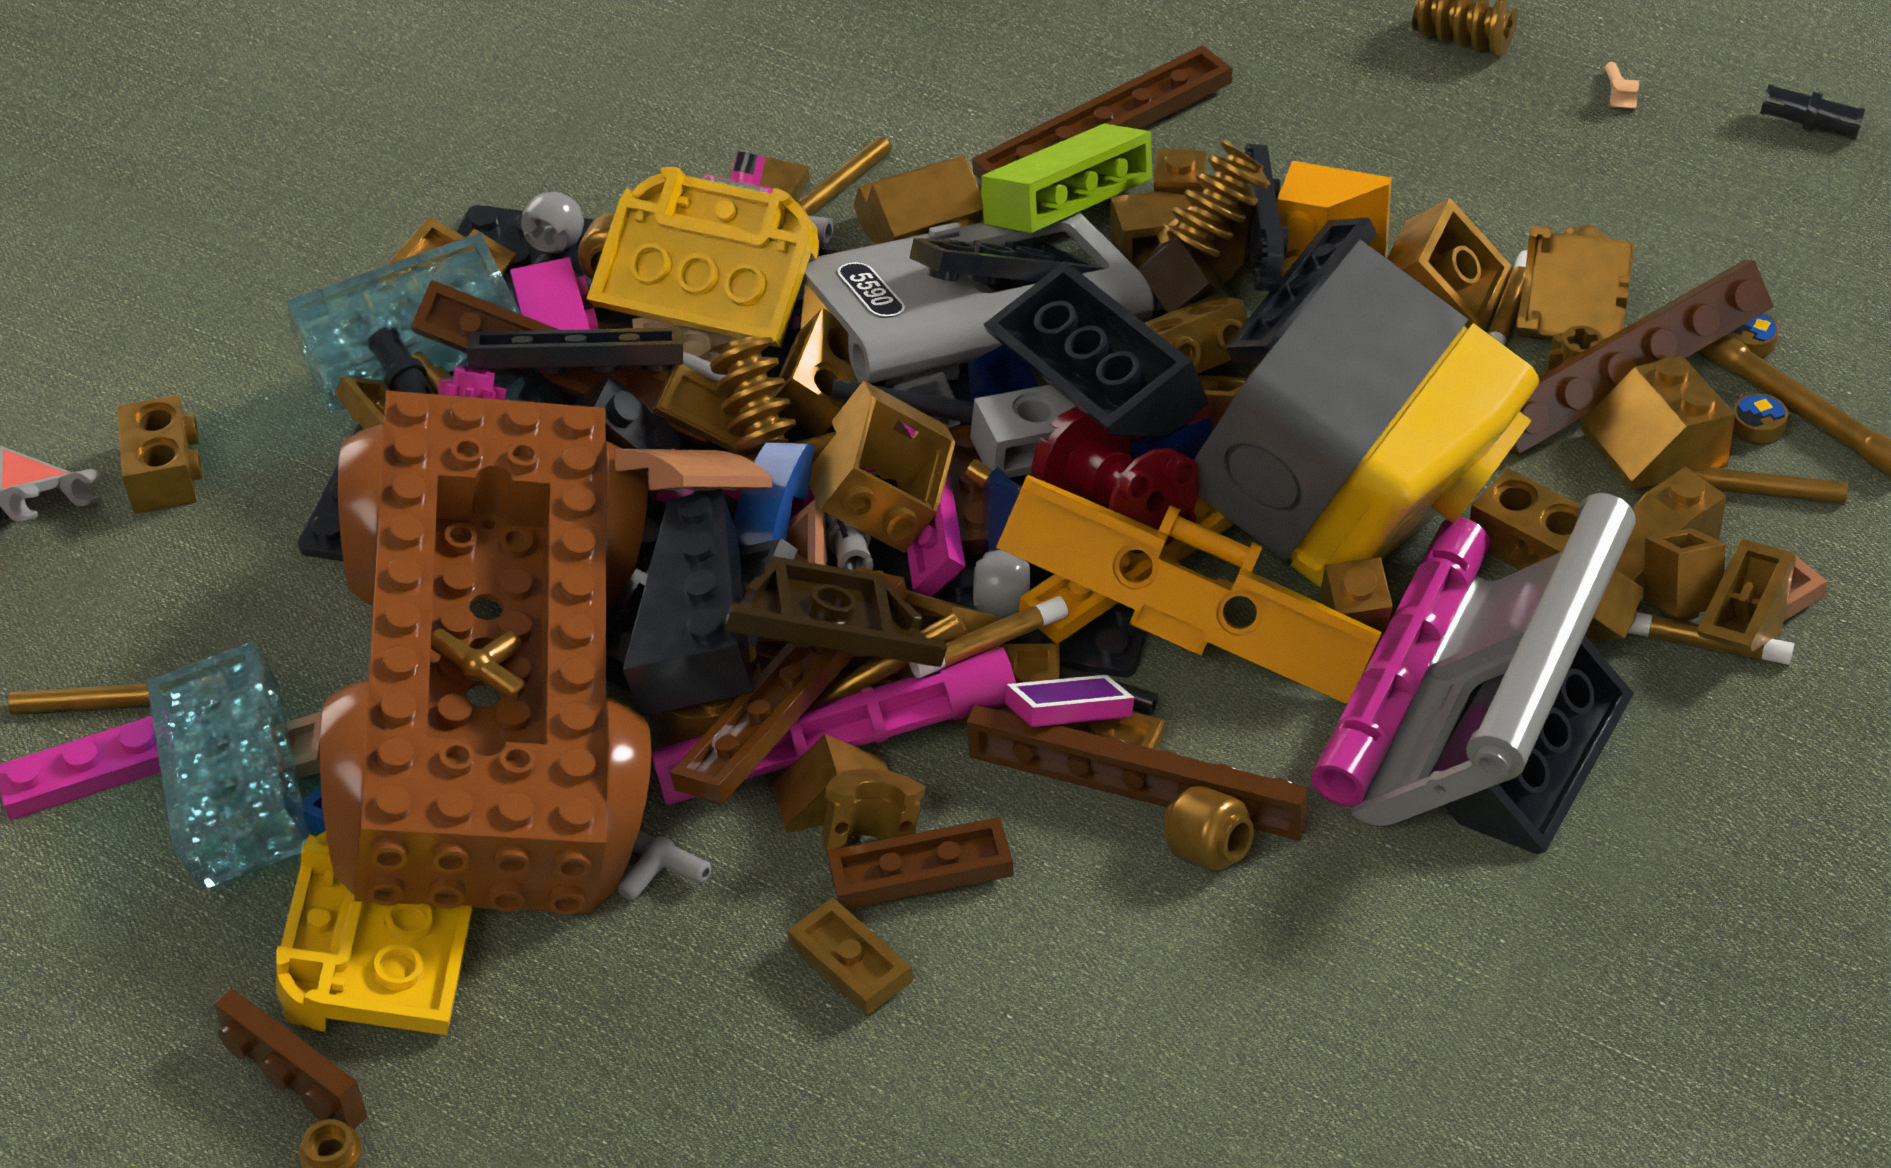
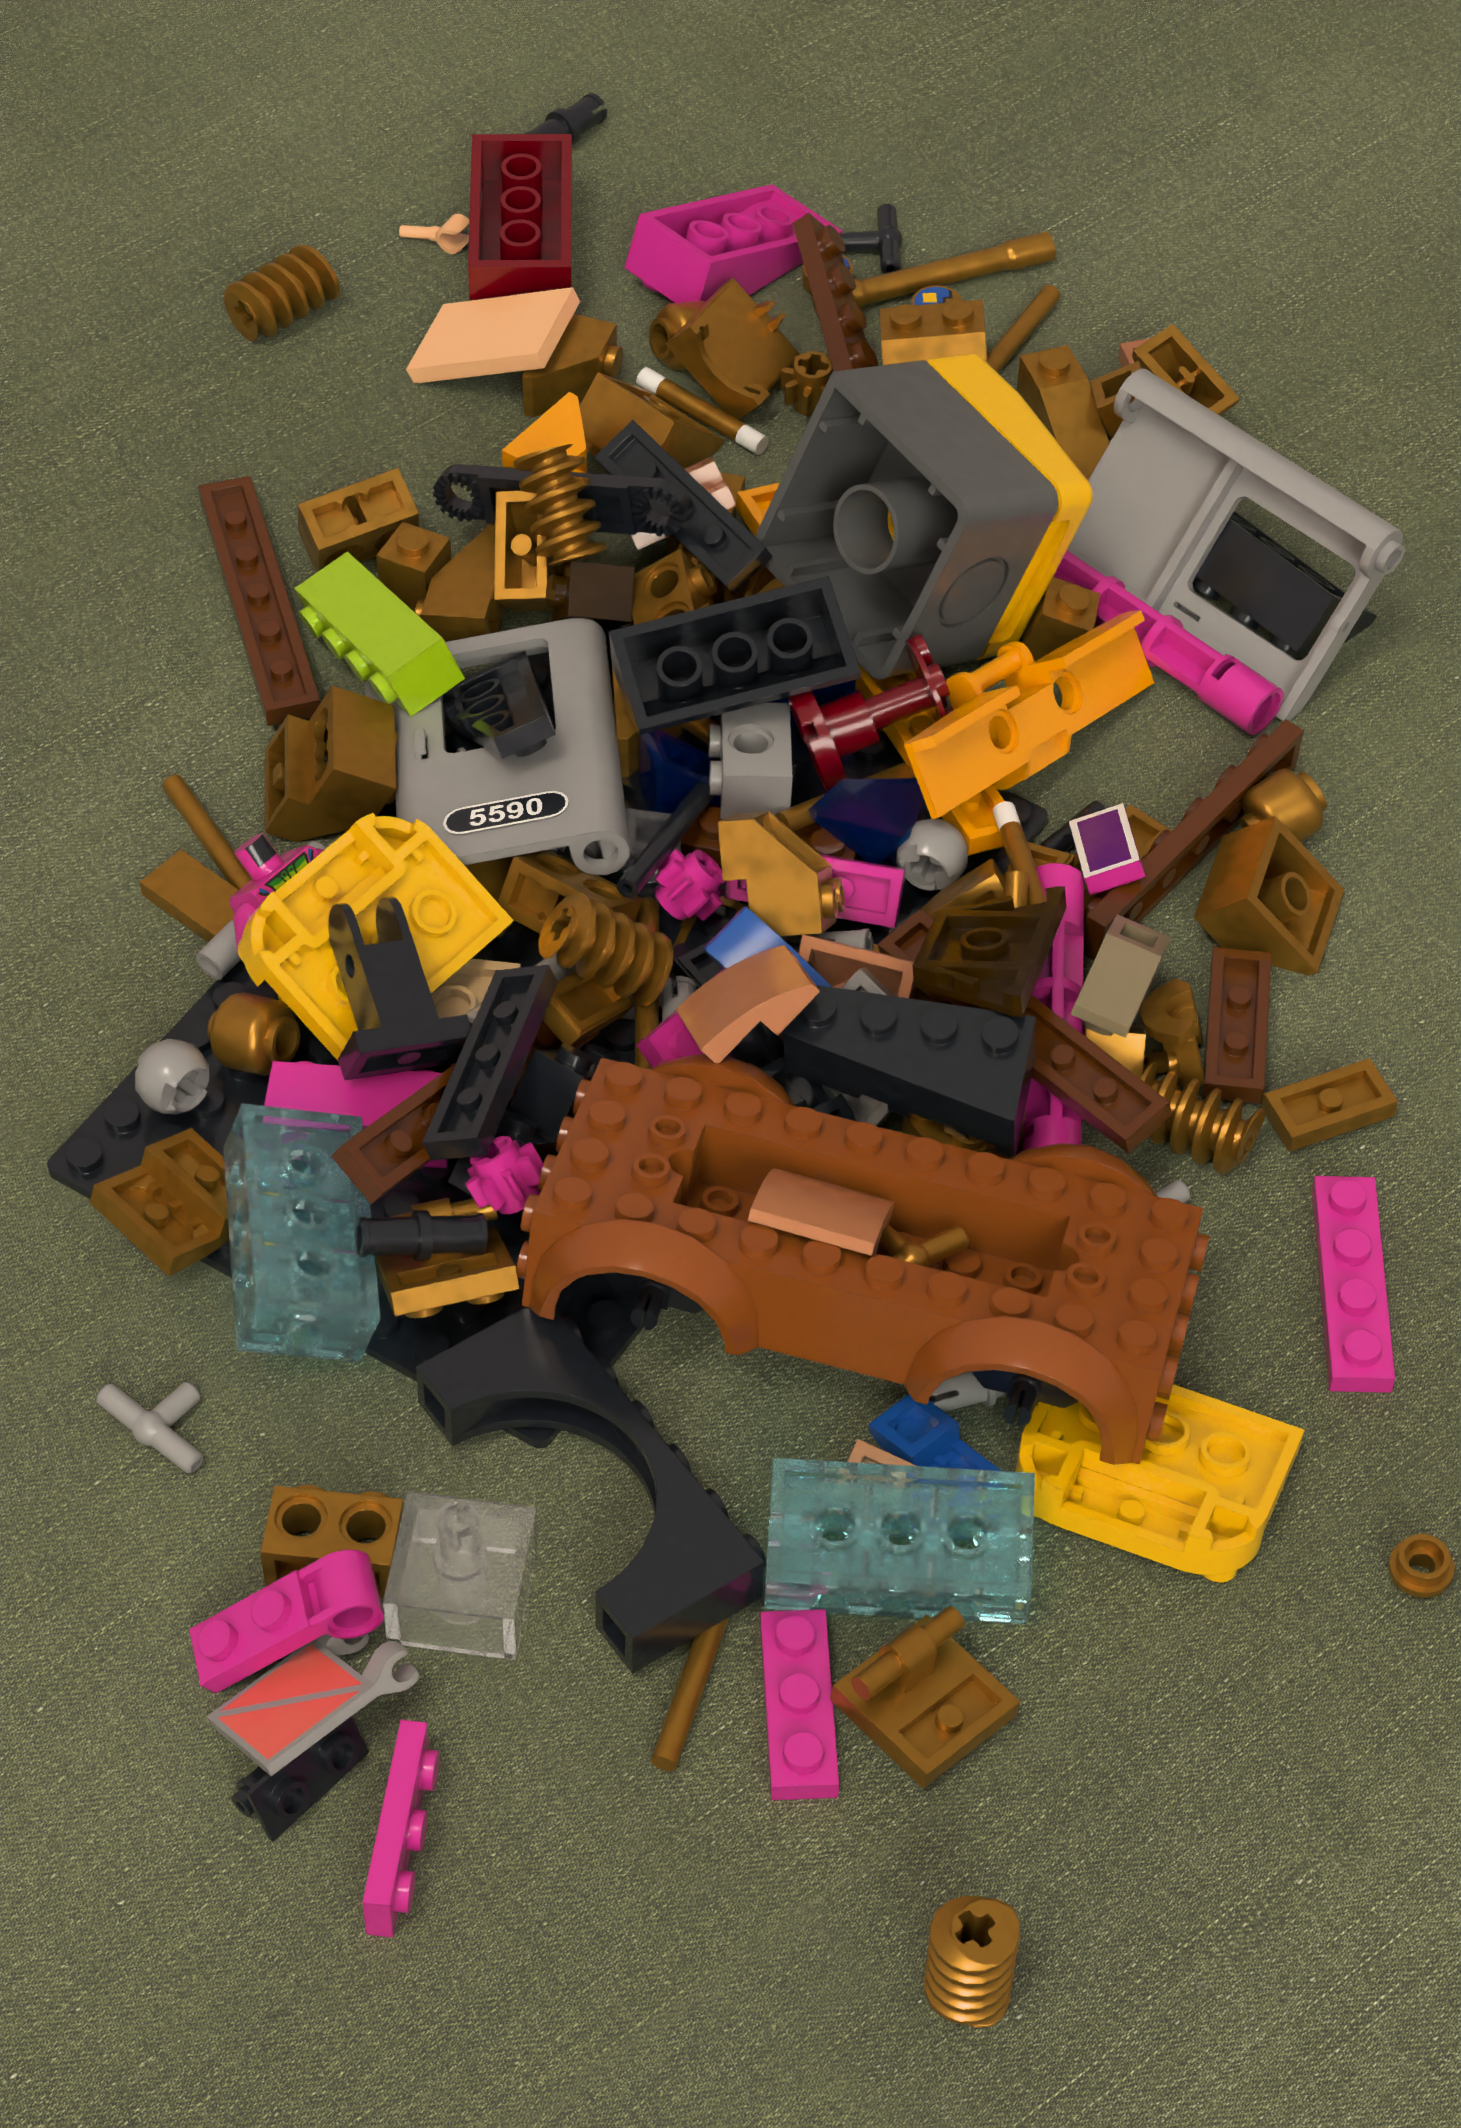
camera: 75 degrees left, 5 degrees up
reddish brown plate [213,988,368,1129] -> none
none -> light grey piece [96,1382,203,1474]
none -> dark pink plate [189,1550,384,1694]
none -> pearl gold brick [298,468,419,572]
none -> black piece [328,896,471,1081]
none -> clear brick [383,1491,538,1660]
none -> light nougat tile [406,287,580,383]
none -> black arch [416,1307,766,1674]
none -> dark red brick [468,134,573,301]
none -> pearl gold slope [522,314,623,417]
none -> dark pink slope [624,184,843,303]
none -> nougat slope [747,1168,895,1256]
none -> pearl gold plate [830,1606,1021,1789]
none -> black piece [840,204,903,274]
none -> dark tan slope [1070,914,1171,1038]
none -> pearl gold piece [1140,1061,1265,1175]
none -> pearl gold slope [1194,816,1345,976]
none -> dark pink plate [1311,1176,1395,1393]

